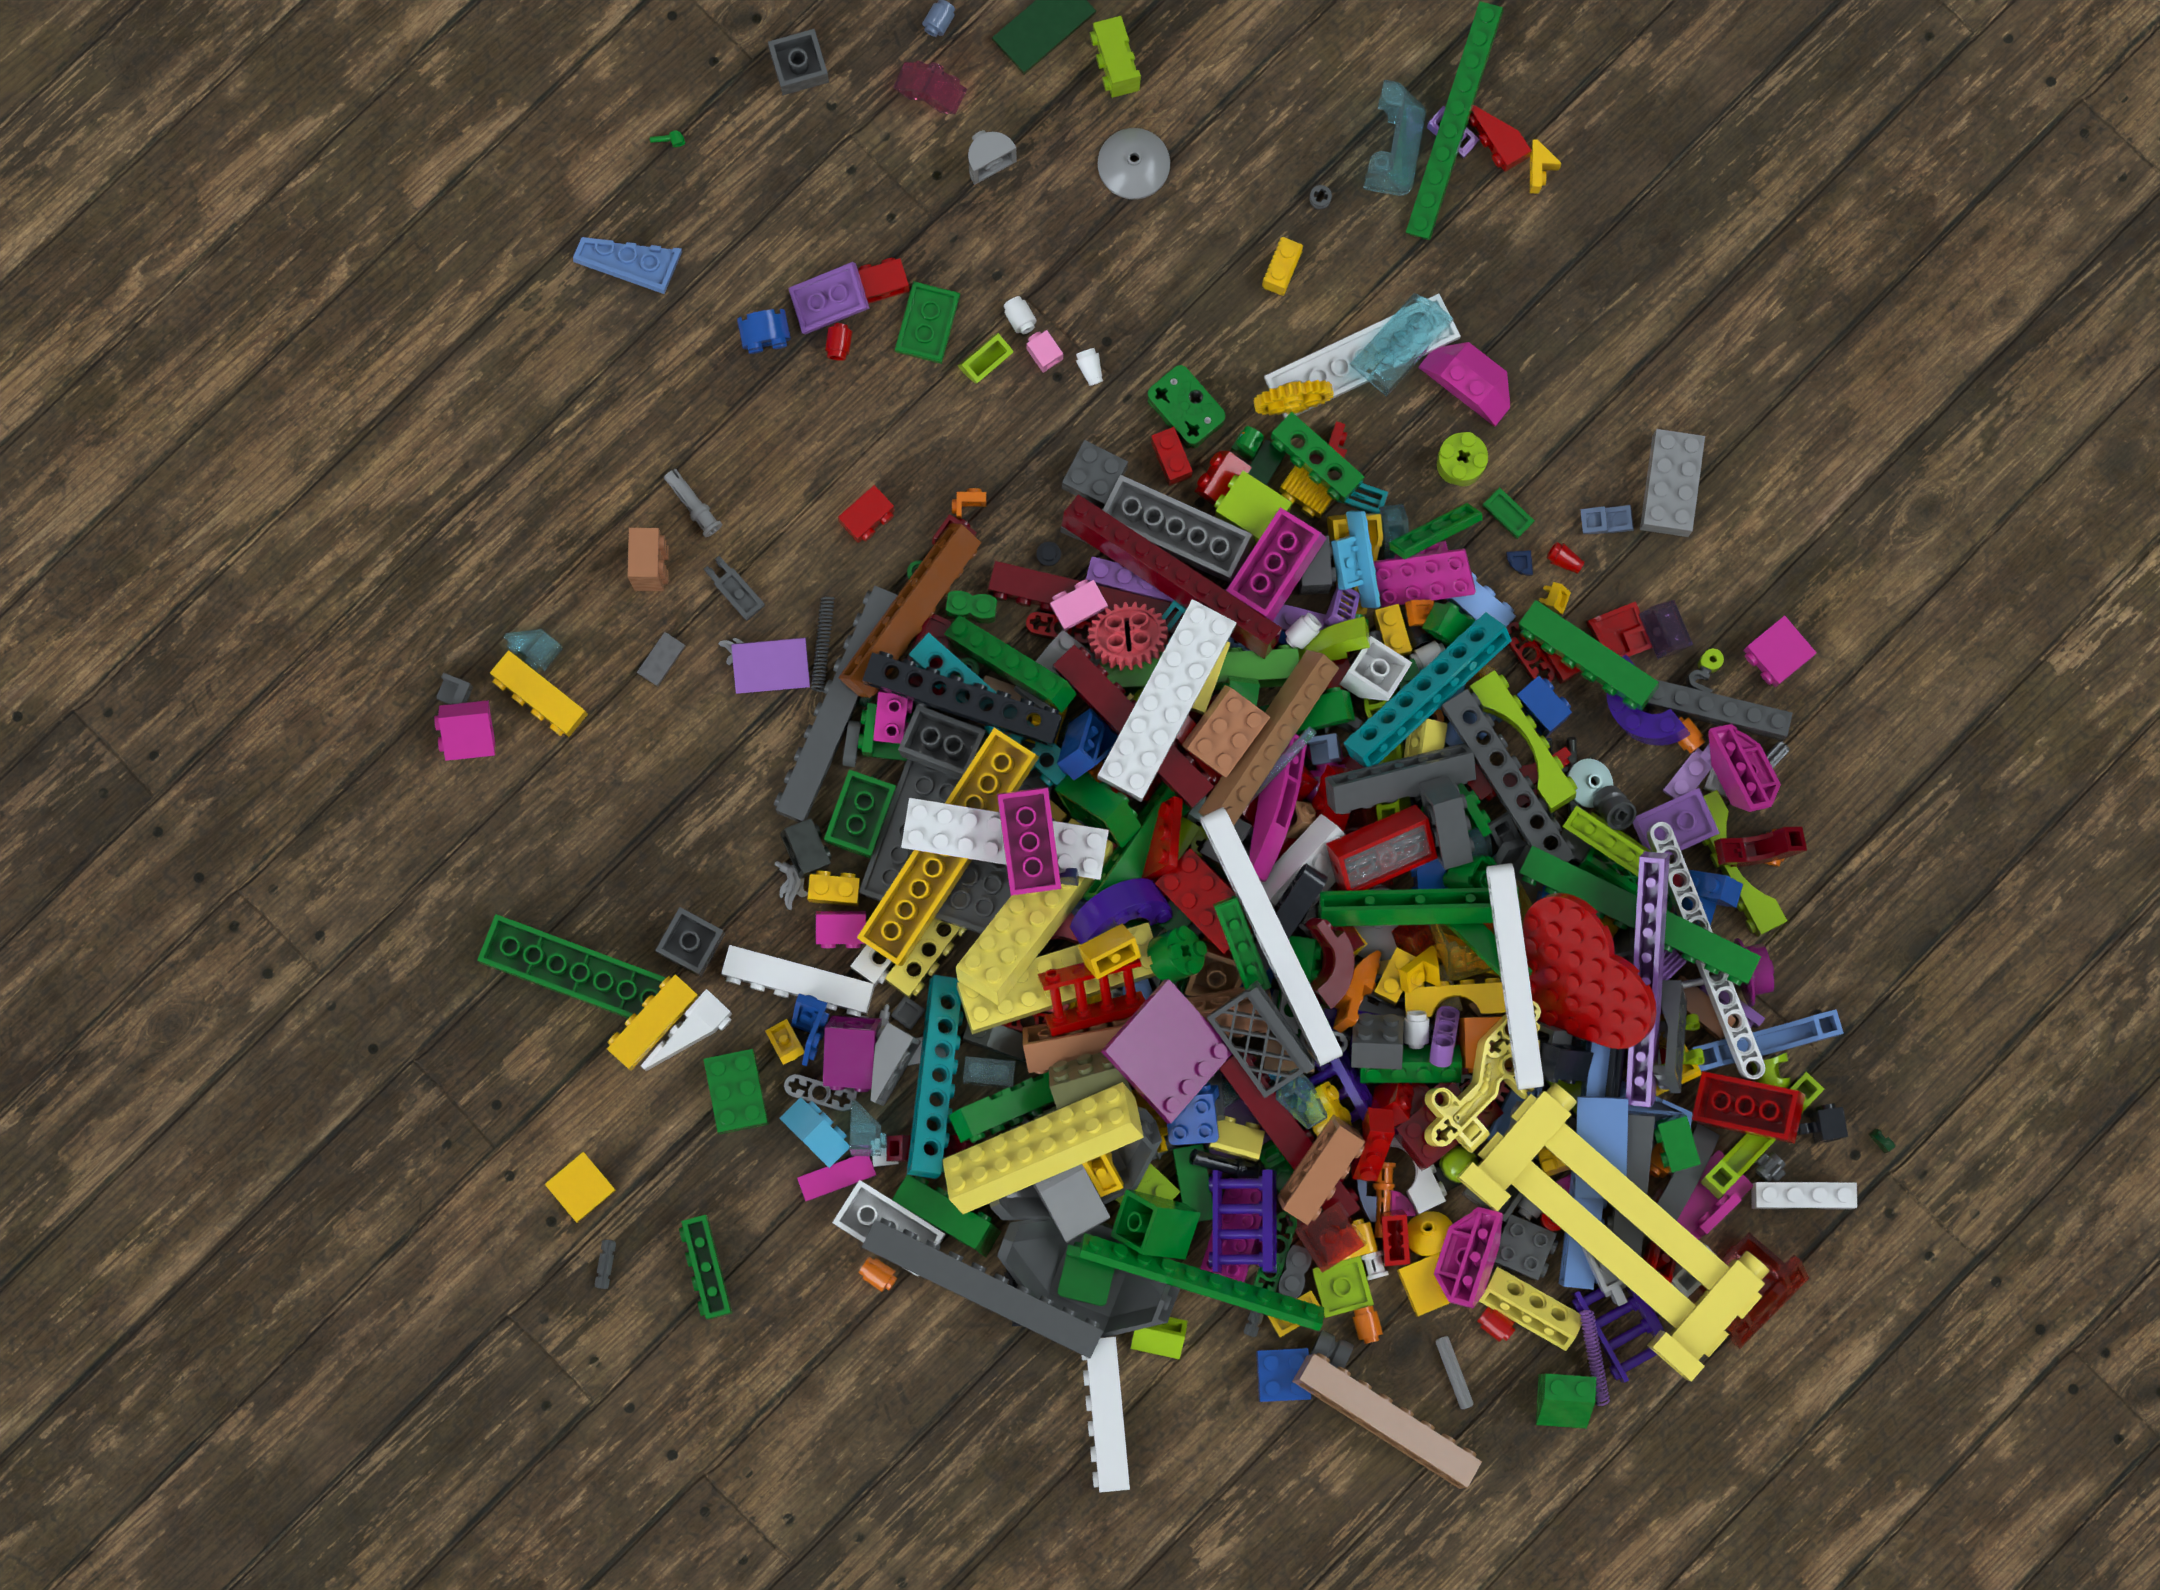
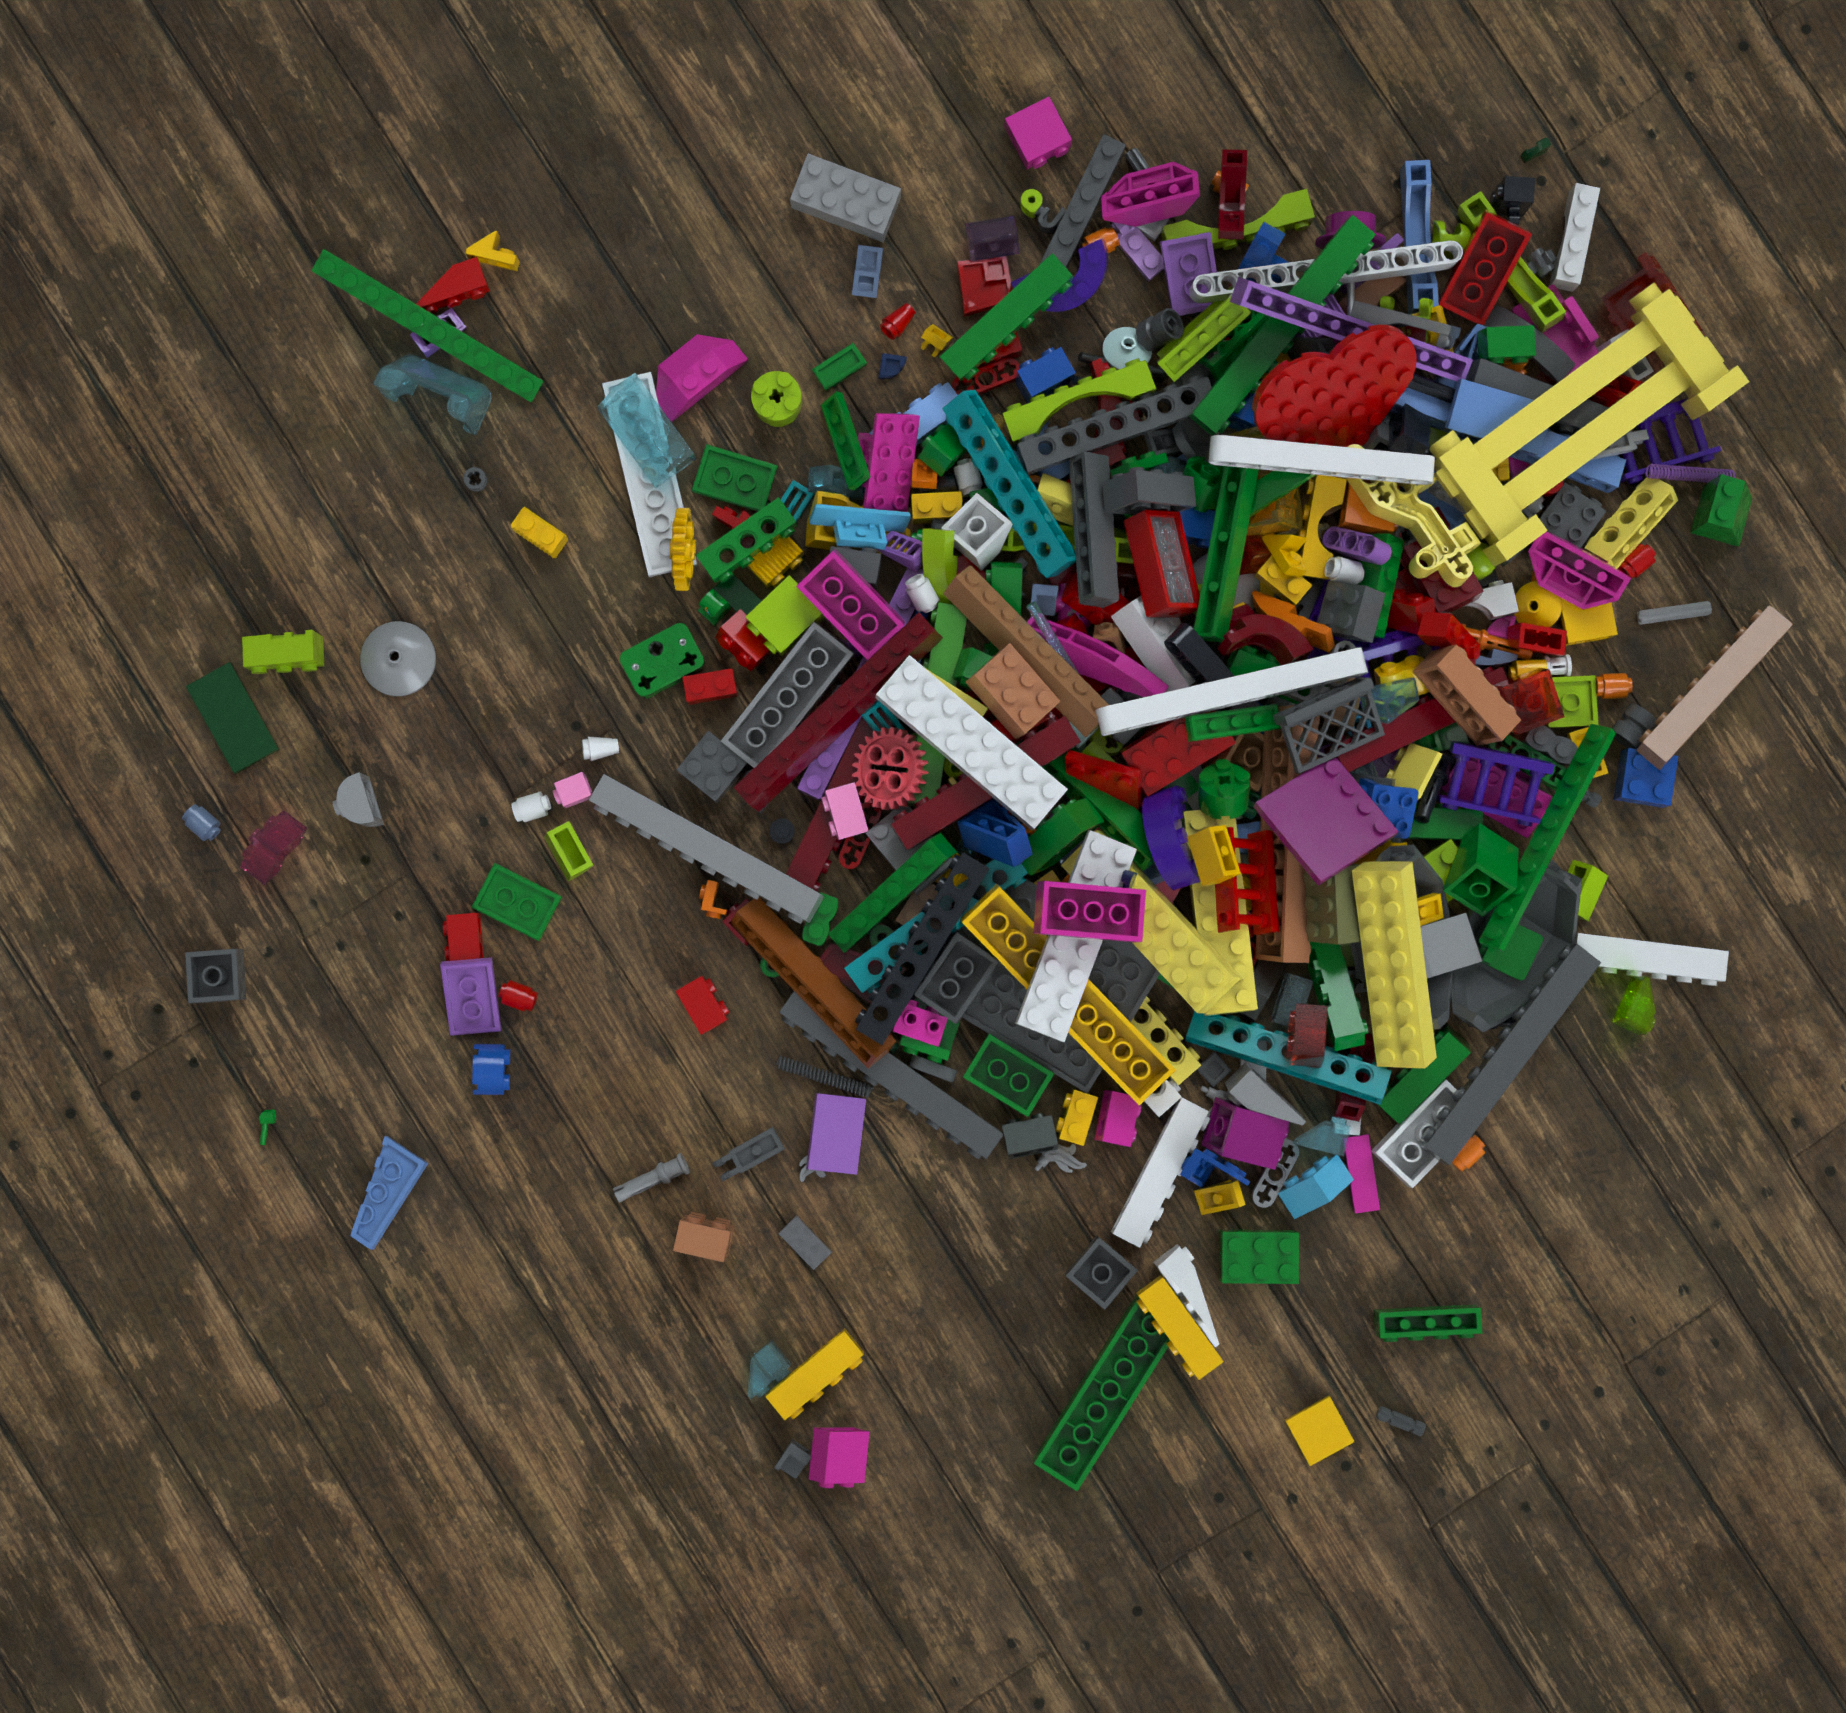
camera: 80 degrees left, 5 degrees up
none -> light grey brick [589,774,824,924]
none -> green tile [692,444,778,512]
none -> clear red brick [1286,1003,1328,1068]
none -> clear neon green slope [1612,976,1656,1035]

